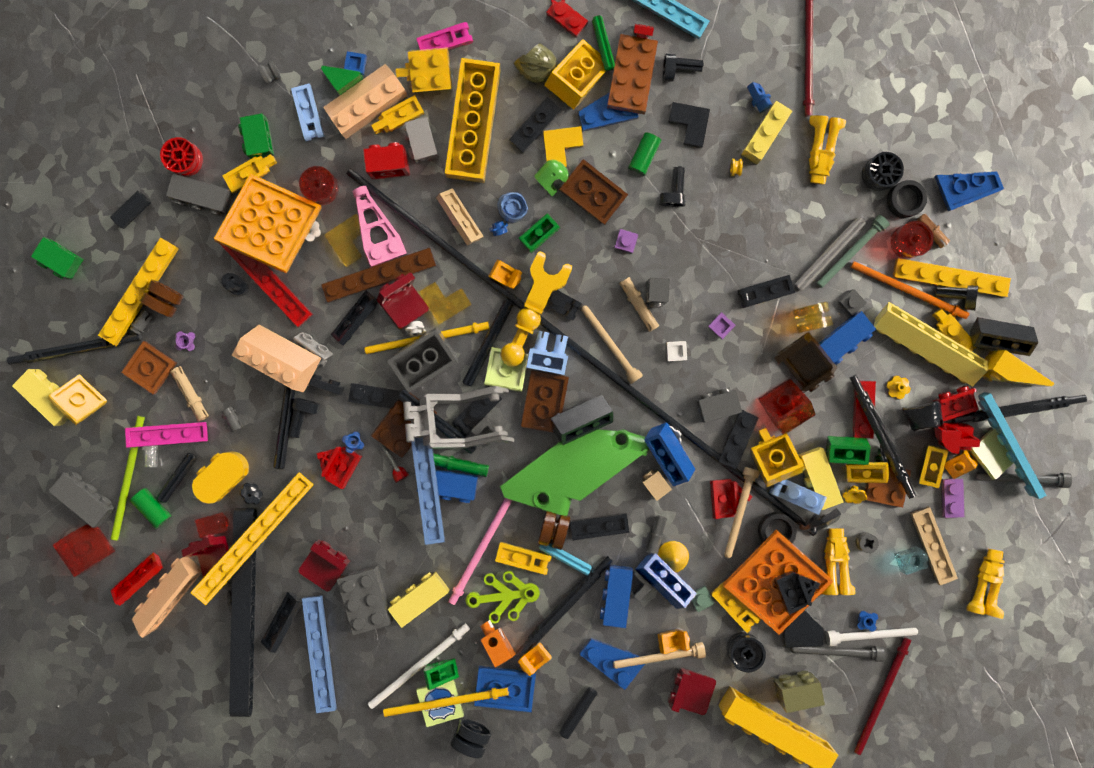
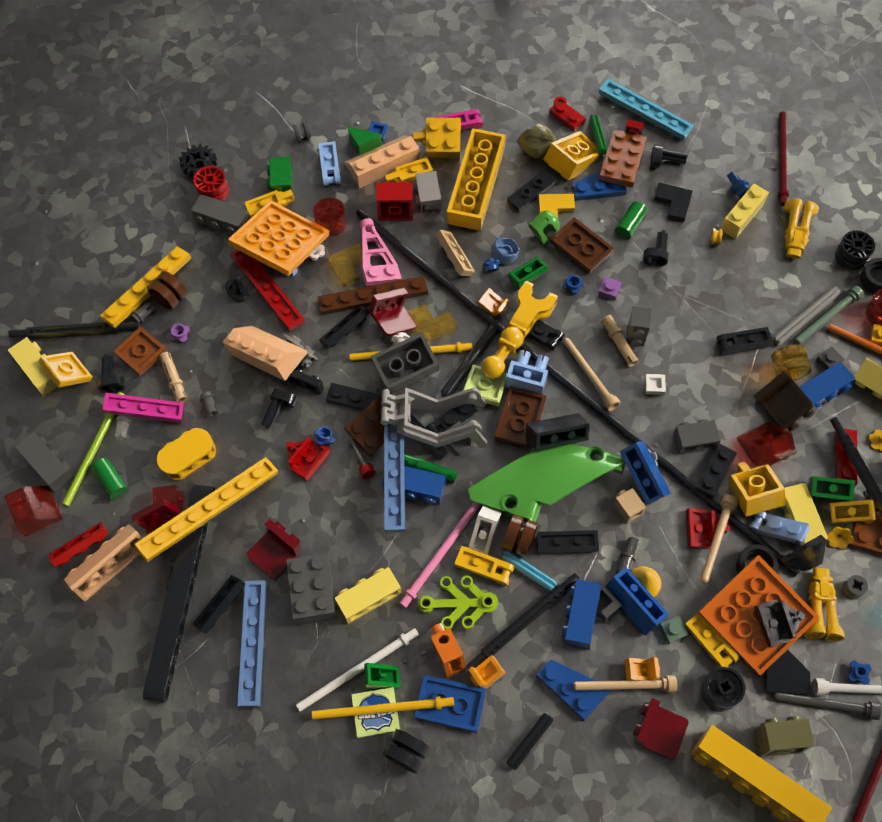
camera: 10 degrees right, 25 degrees down
green brick [31,237,84,279] -> none
black axle [110,190,151,229] -> none
black axle [156,453,197,503] -> none
black plant [239,483,263,505] -> none
black axle [273,386,295,469] -> none
medium lavender plate [708,312,736,340] -> none
none -> black piece [98,354,125,393]
none -> black gear [179,144,217,177]
none -> white slope [469,506,502,555]
none -> blue plate [563,275,584,294]

